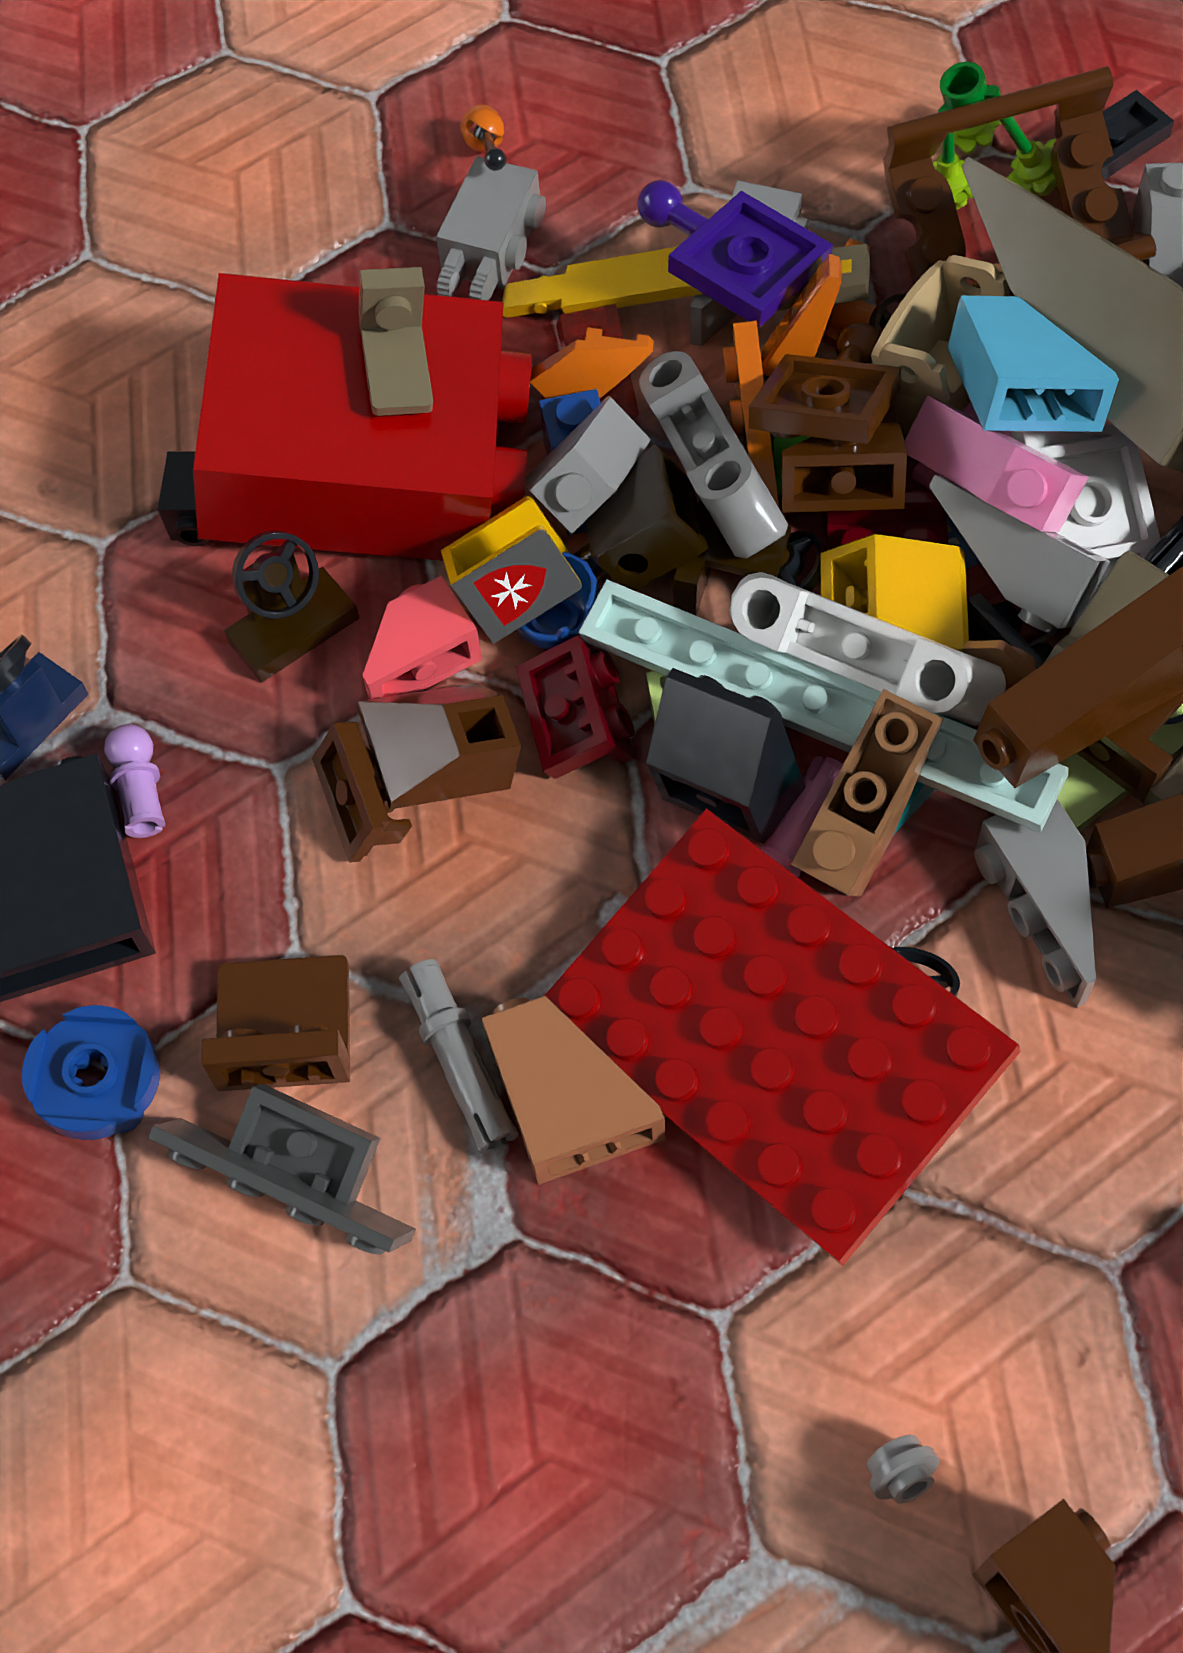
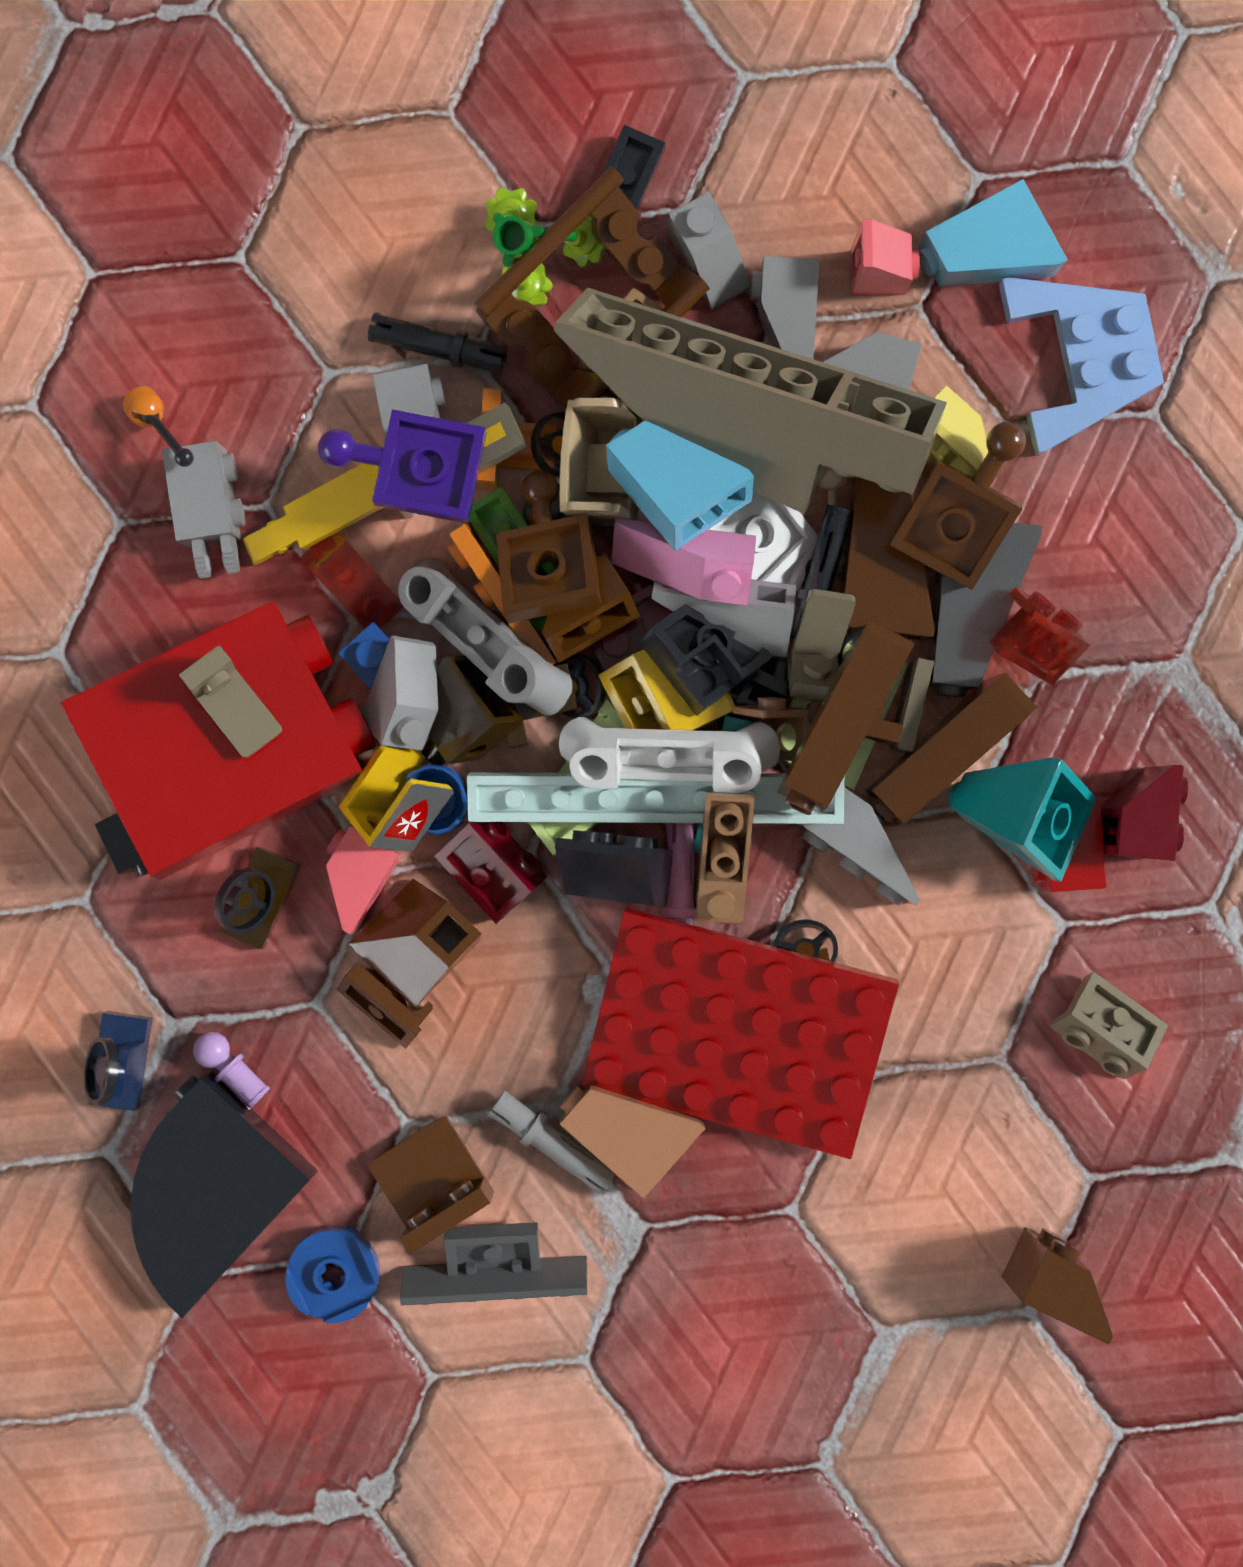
camera: 35 degrees left, 25 degrees up
orange slope [530,327,654,399] -> none
orange slope [761,254,842,377] -> none
light grey plate [867,1435,939,1503] -> none
none -> black pin [368,312,508,375]
none -> black slope [639,604,773,716]

